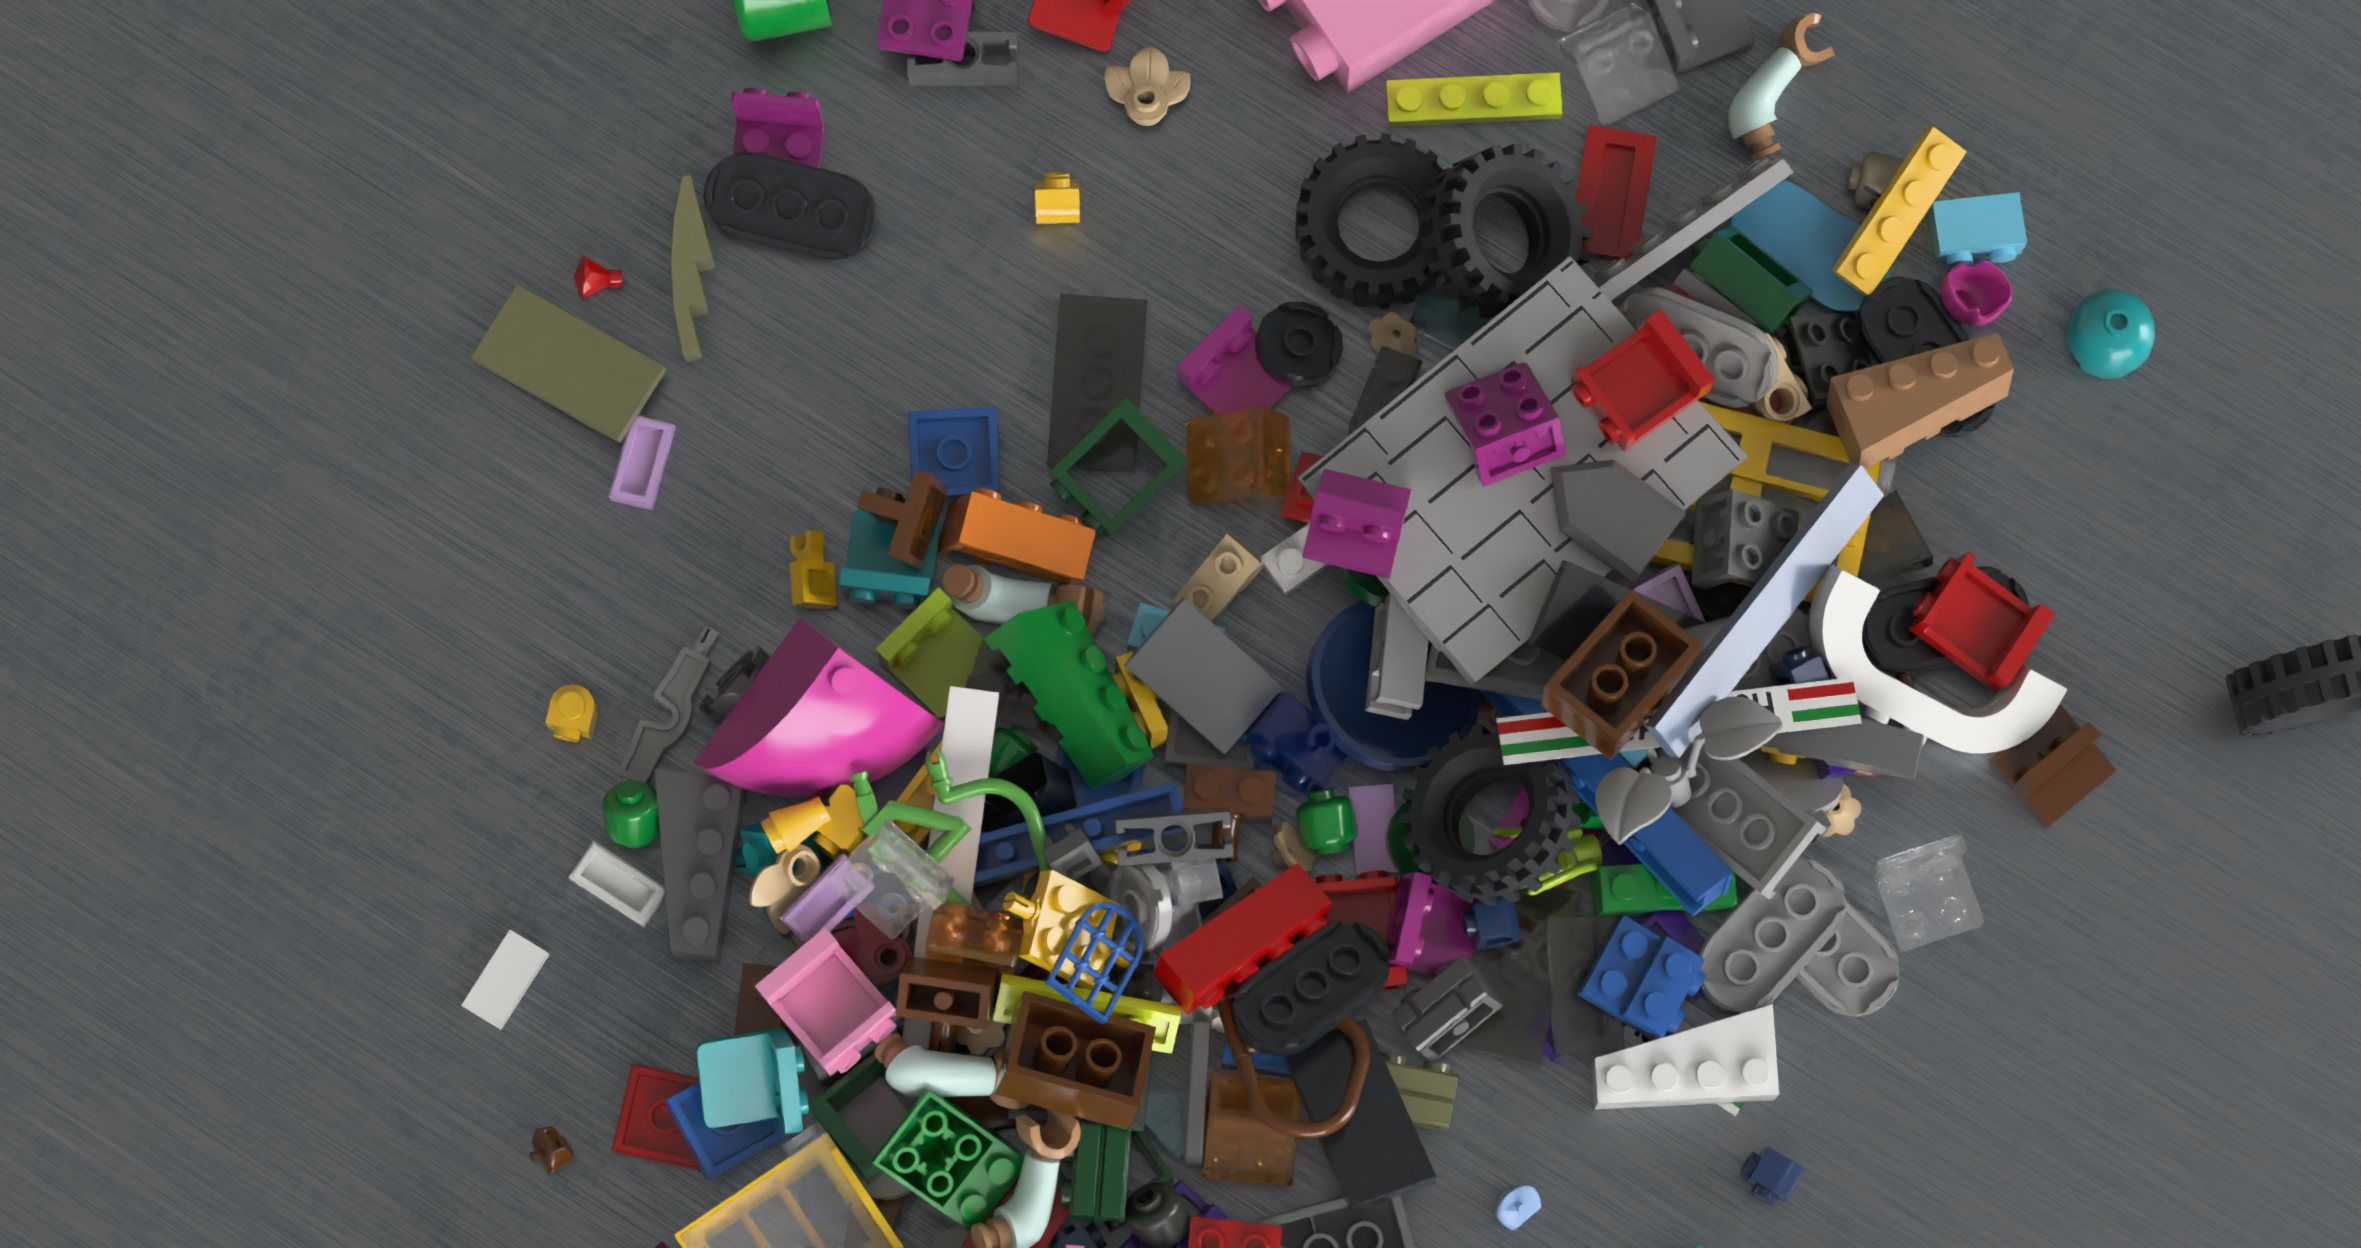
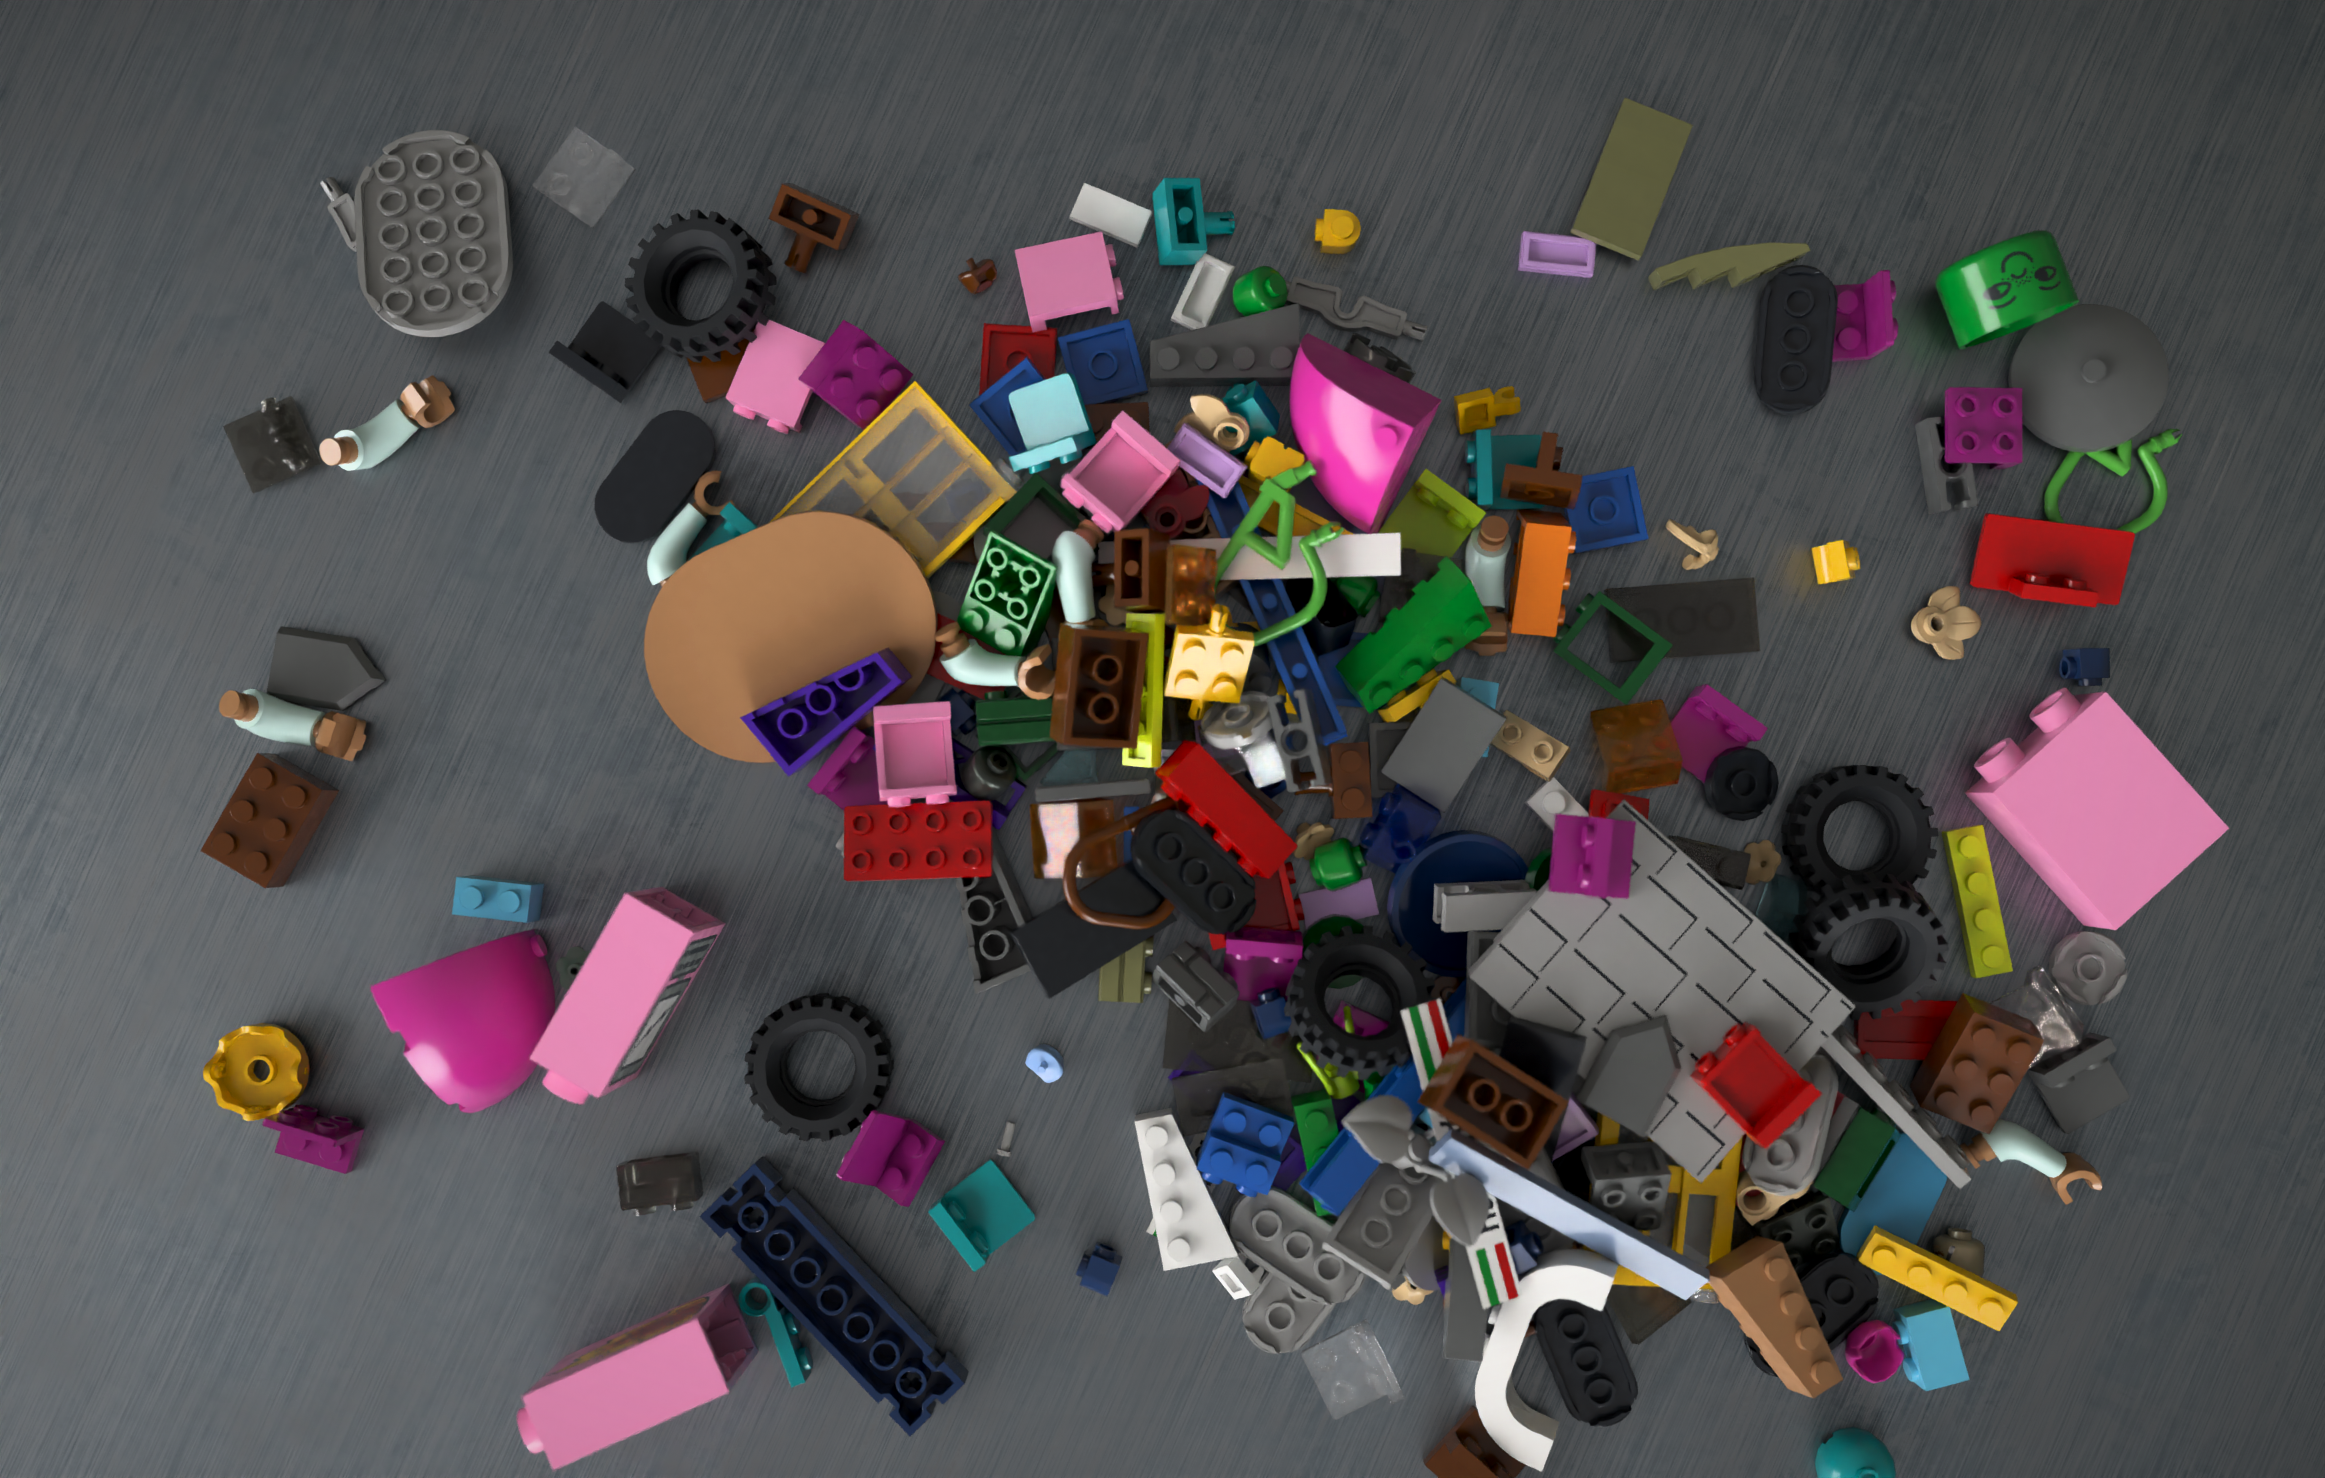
camera: 80 degrees right, 10 degrees up
red rock [573,256,622,299] -> none
yellow cone [760,796,831,854] -> none
clear bracket [827,818,954,939] -> none
dark grey tile [1042,824,1103,881] -> none
blue window [1045,902,1144,1025] -> none
magenta bracket [1444,362,1566,487] -> none
red panel [1909,551,2055,692] -> none
none -> bright pink panel [1015,231,1124,333]
none -> blue plate [1058,319,1148,405]
none -> teal brick [1152,178,1235,265]
none -> white tile [1211,1252,1264,1300]
none -> tan piece [1665,519,1719,570]
none -> reddish brown brick [1910,993,2045,1134]

